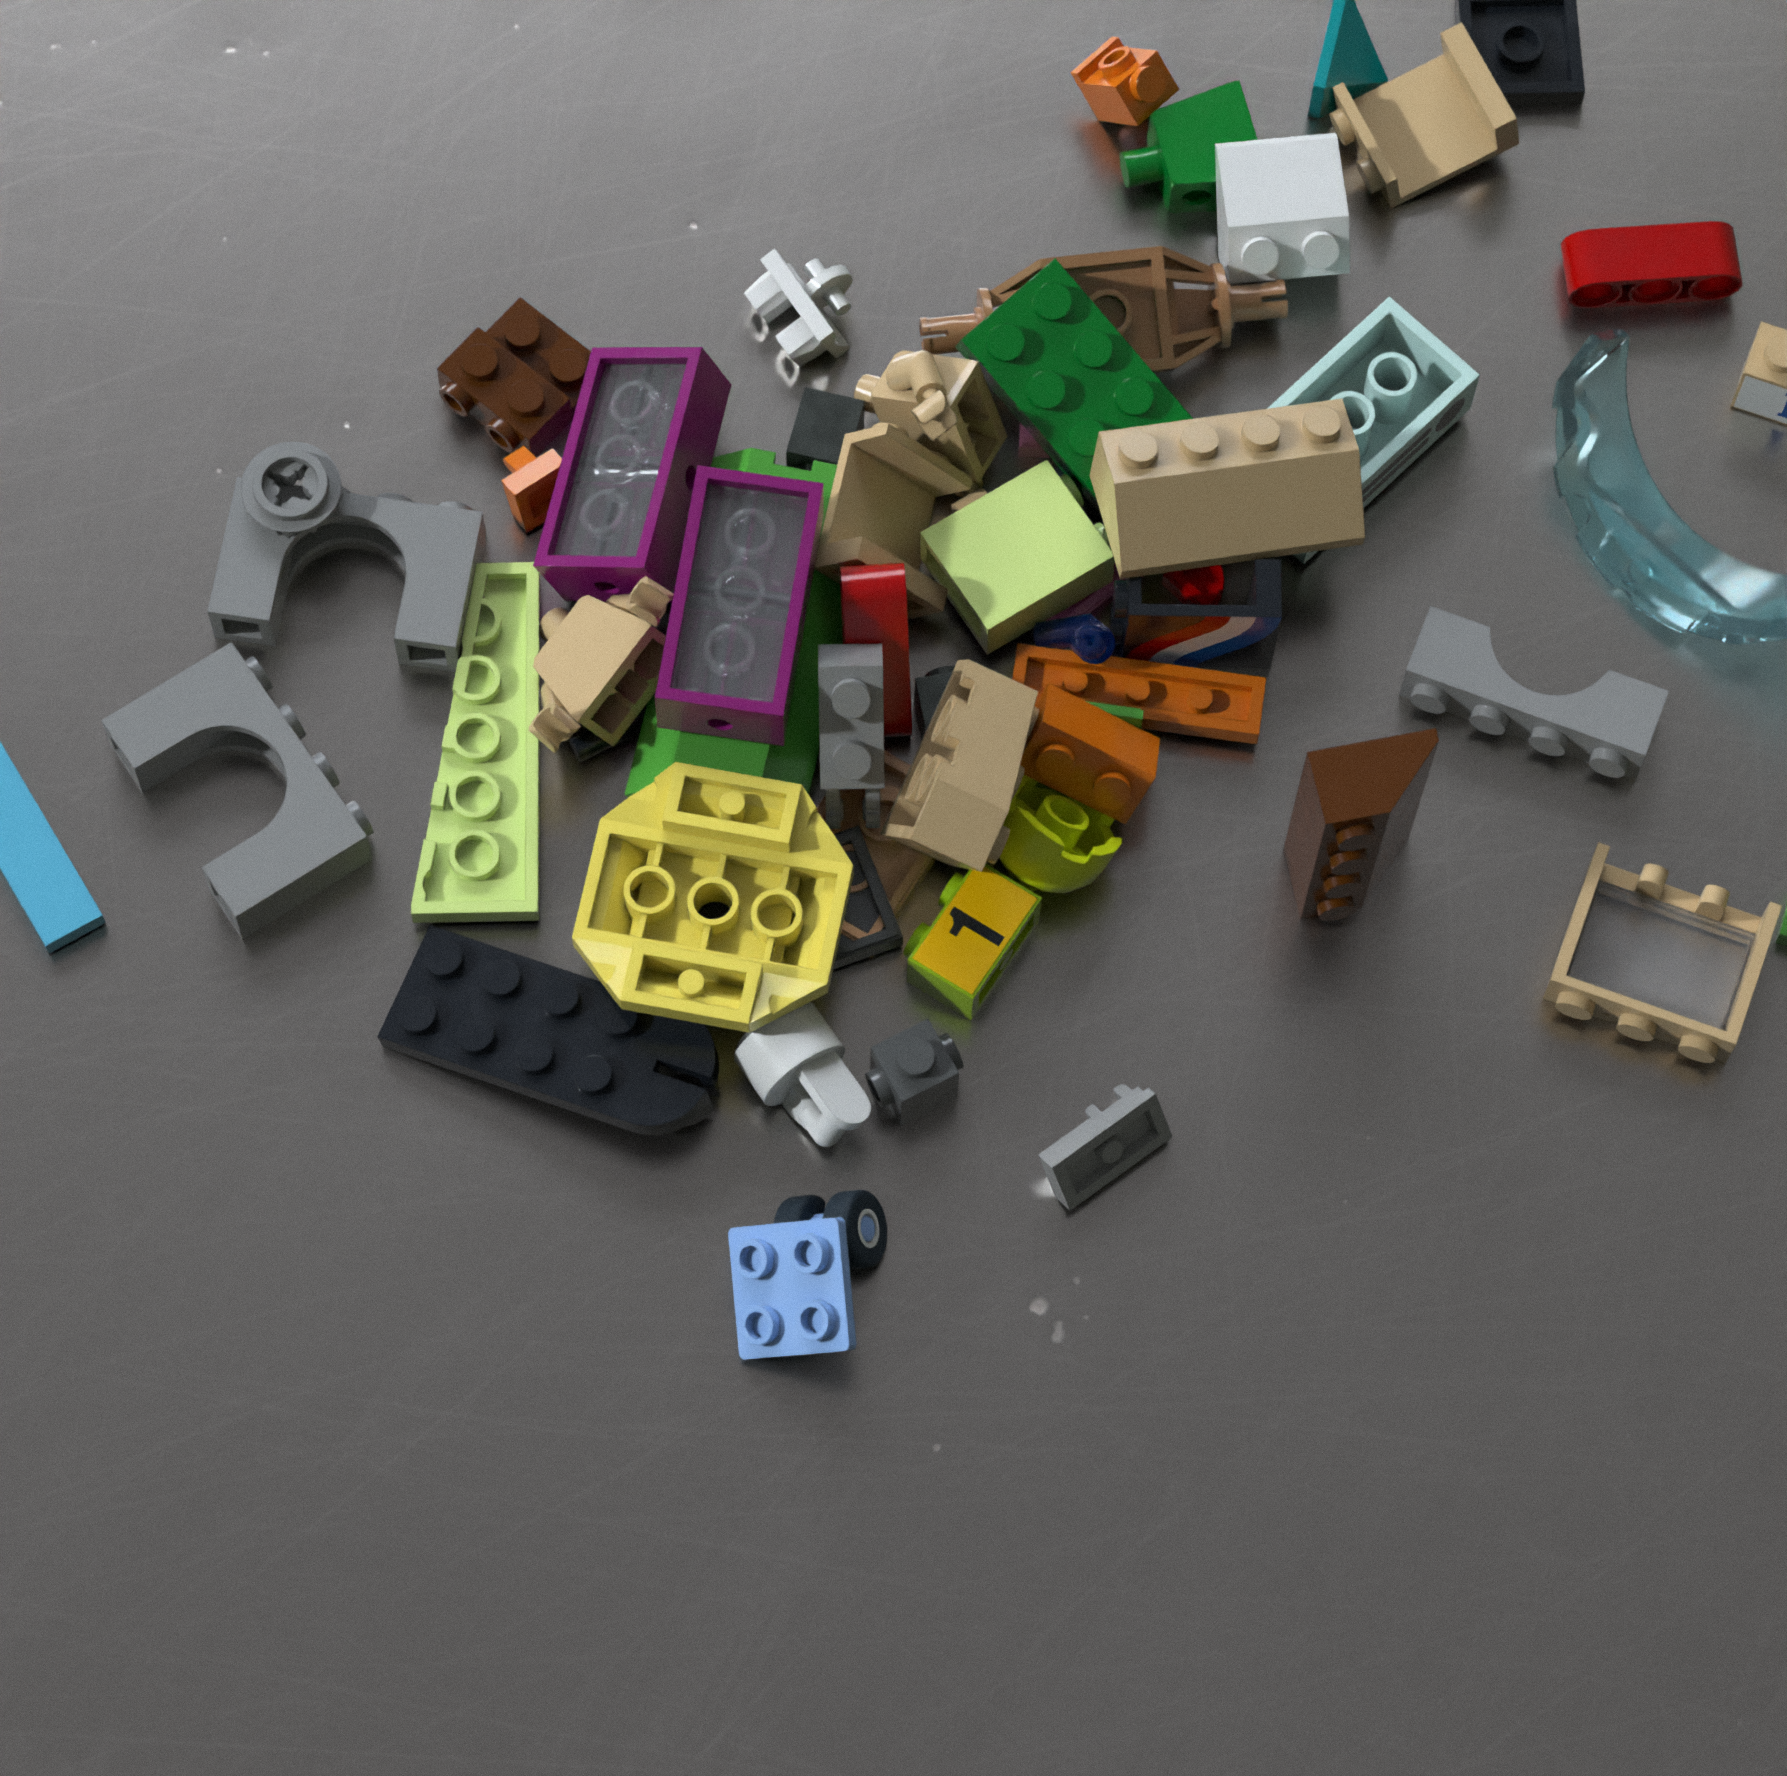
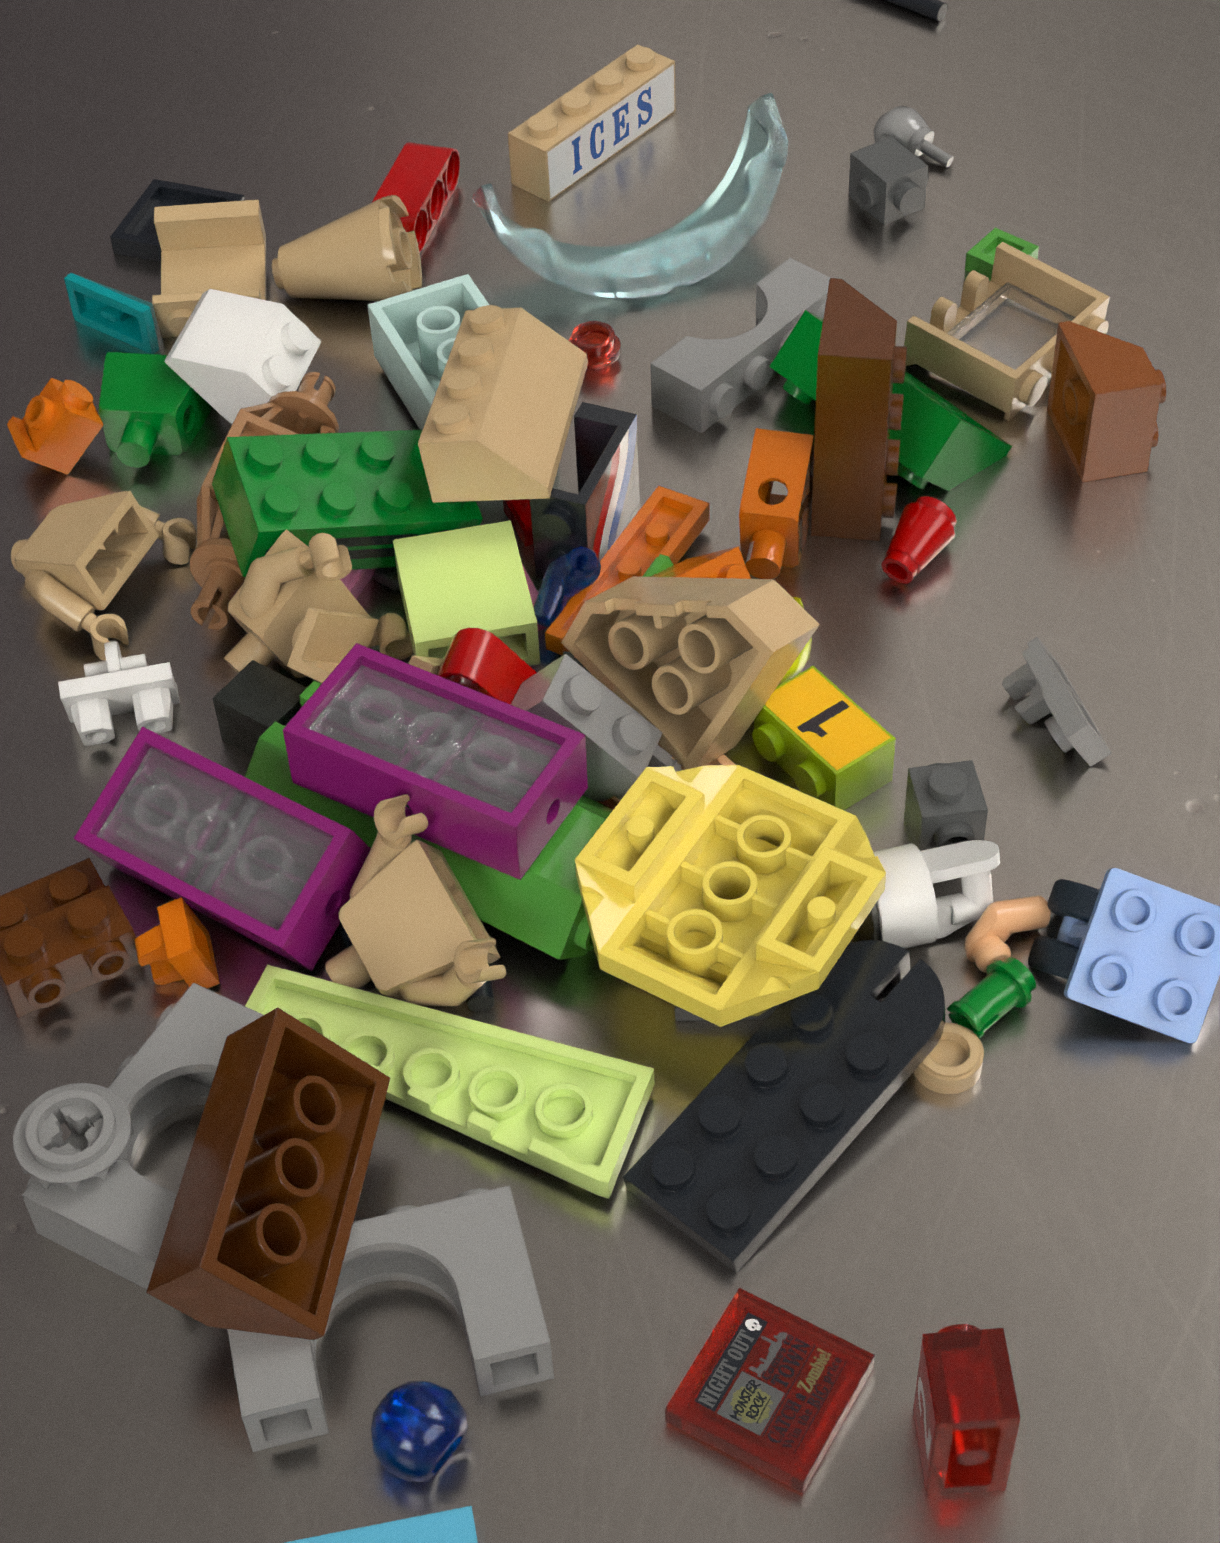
camera: 65 degrees left, 20 degrees down
none -> tan torso [11,491,197,661]
none -> reddish brown slope [146,1007,390,1340]
none -> tan cone [272,195,422,301]
none -> clear blue piece [370,1381,469,1482]
none -> clear red plate [568,321,621,370]
none -> clear red tile [665,1288,875,1493]
none -> orange torso [739,428,814,579]
none -> green slope [769,310,1012,491]
none -> red cone [881,496,957,584]
none -> clear red brick [913,1324,1021,1496]
none -> tan tile [914,1023,984,1094]
none -> green pin [947,957,1036,1039]
none -> light nougat arm [965,895,1051,973]
none -> dark orange slope [1047,321,1166,482]

